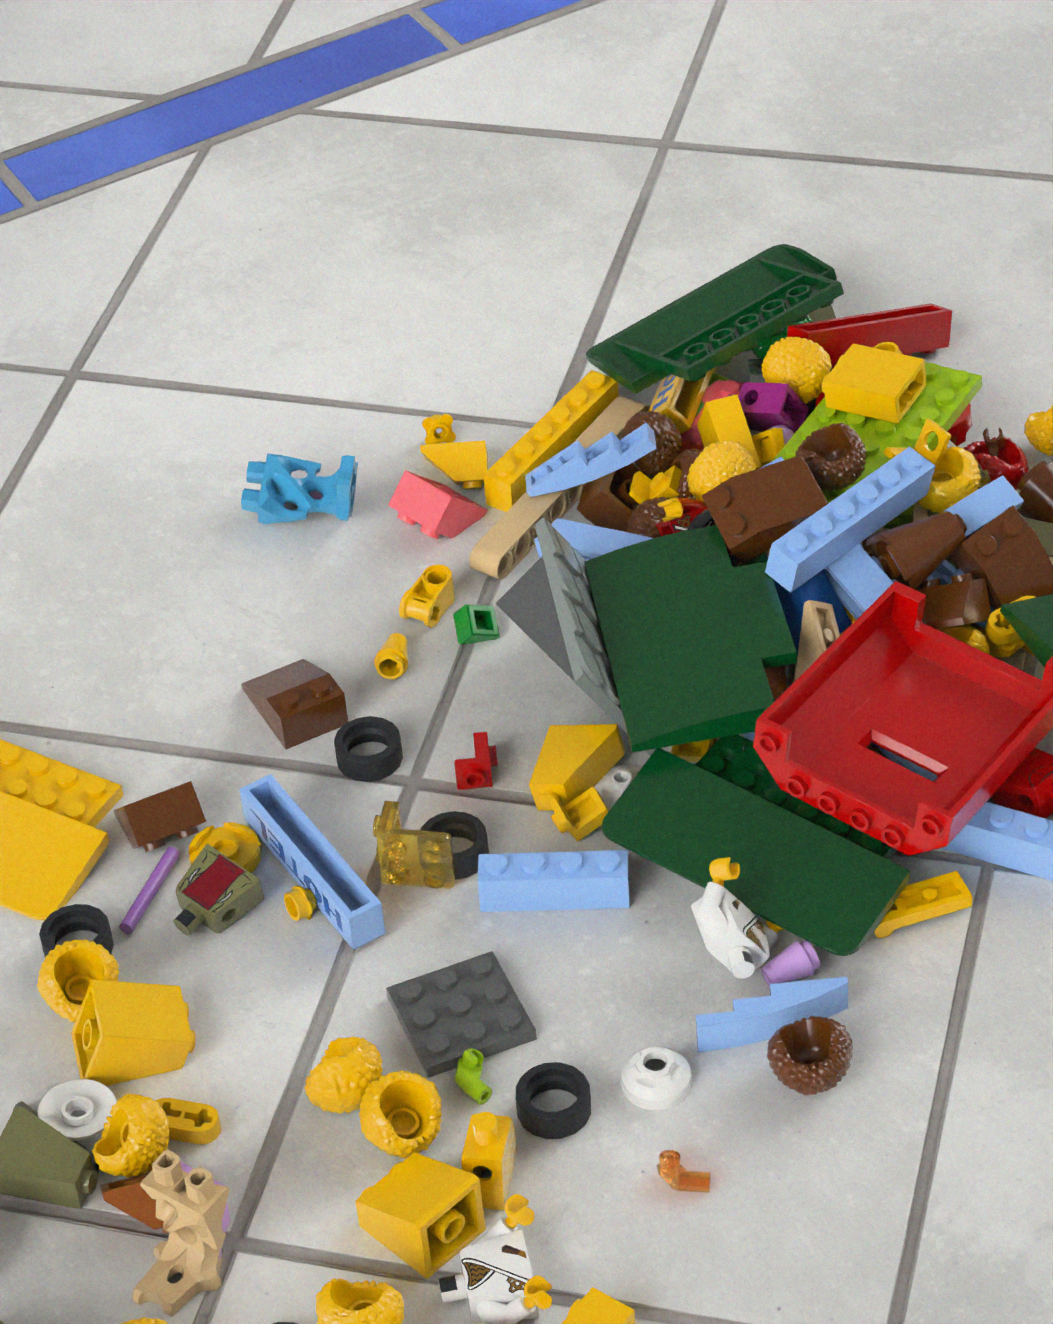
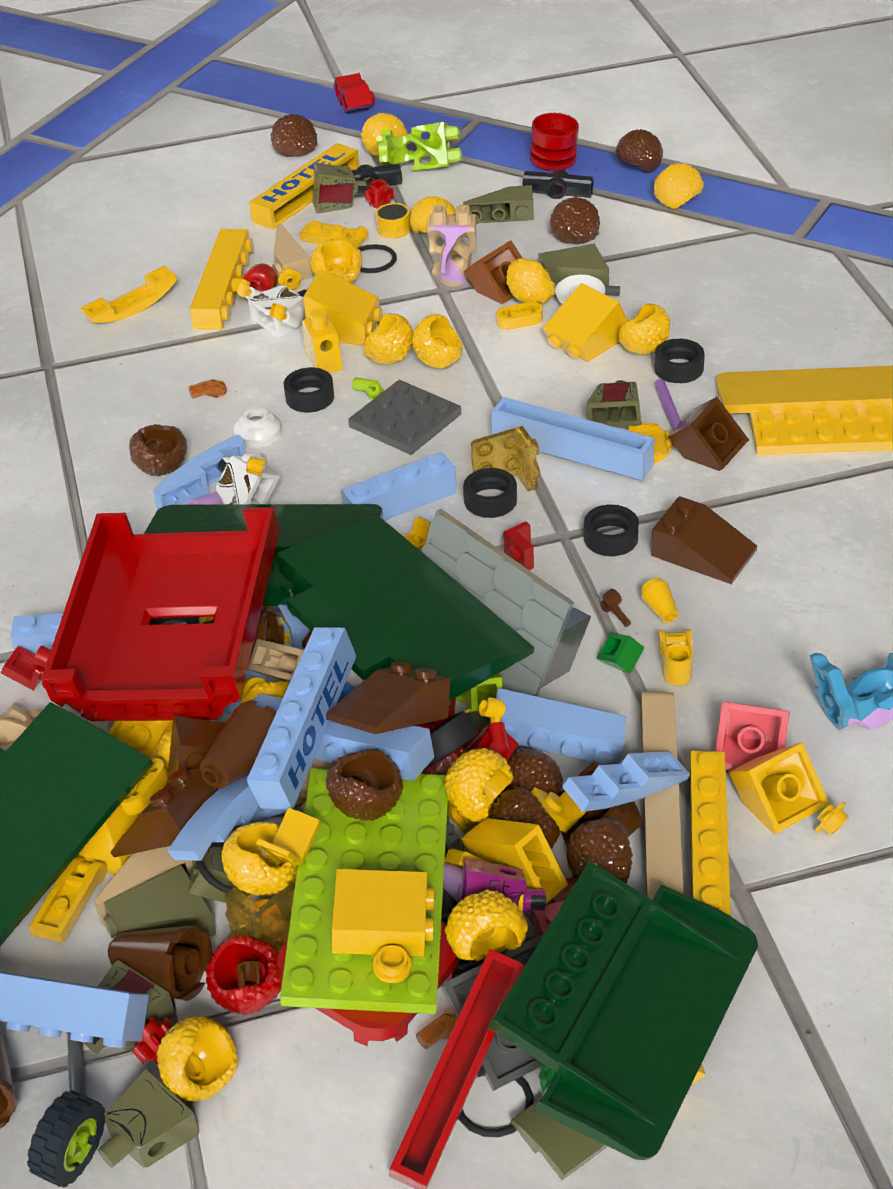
camera: 150 degrees right, 0 degrees up
none -> reddish brown hand [601,589,631,627]

